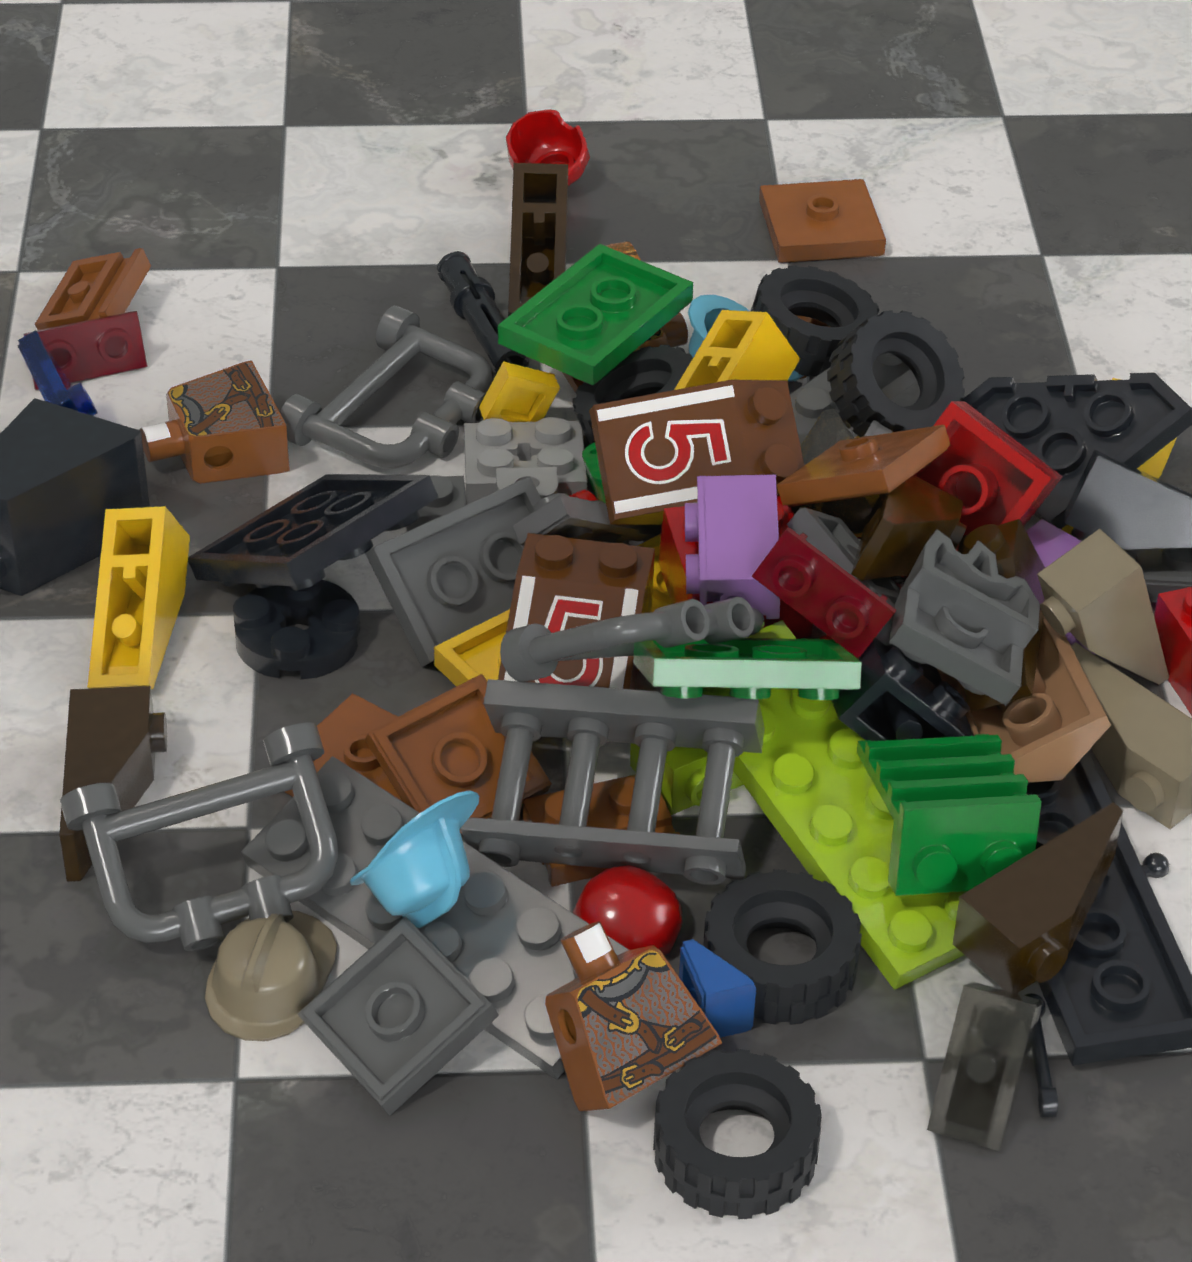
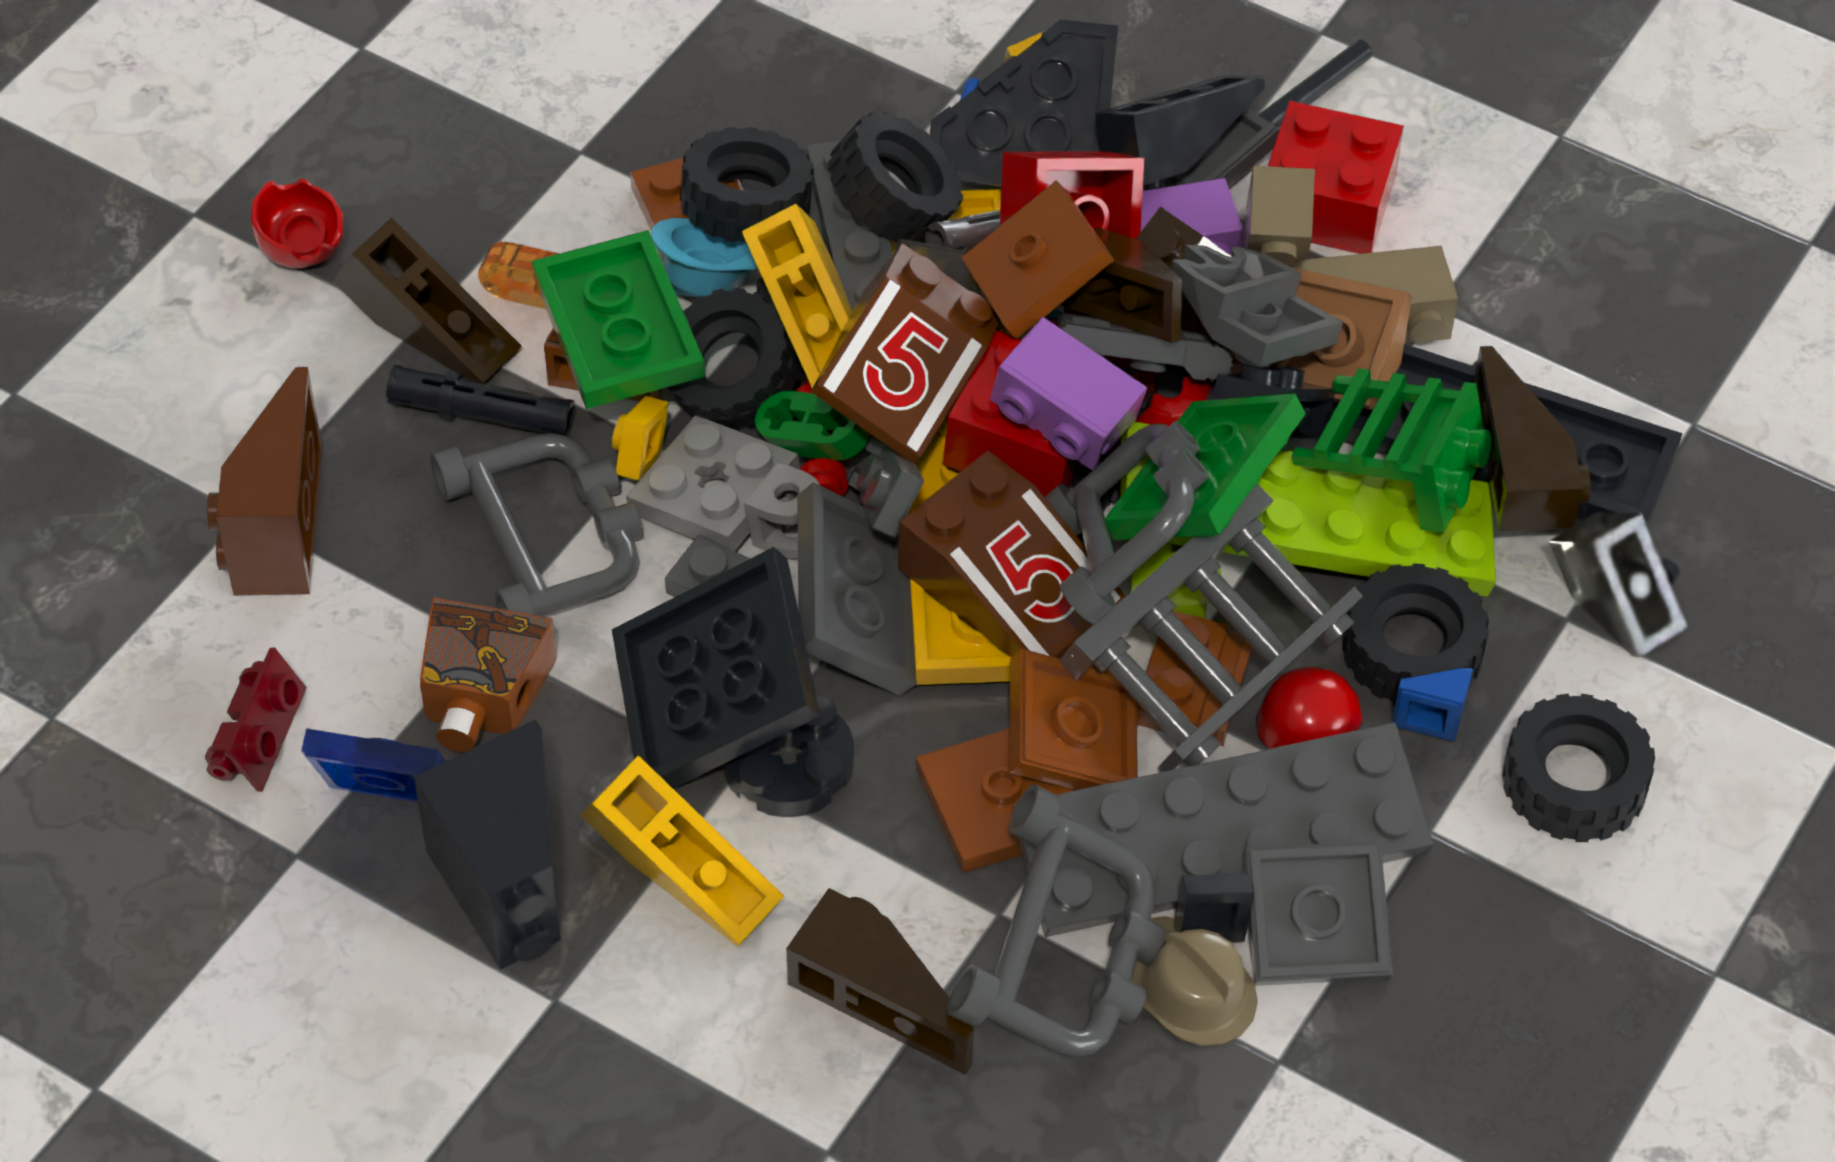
camera: 55 degrees left, 10 degrees up
dark orange plate [35,248,151,331] -> none
medium azure piece [350,790,479,928] -> none
torso [545,921,722,1111] -> none
dark red hinge [752,527,896,659] -> none
dark orange plate [759,179,886,263] -> none
none -> reddish brown slope [207,367,323,596]
none -> black plate [1173,874,1255,942]

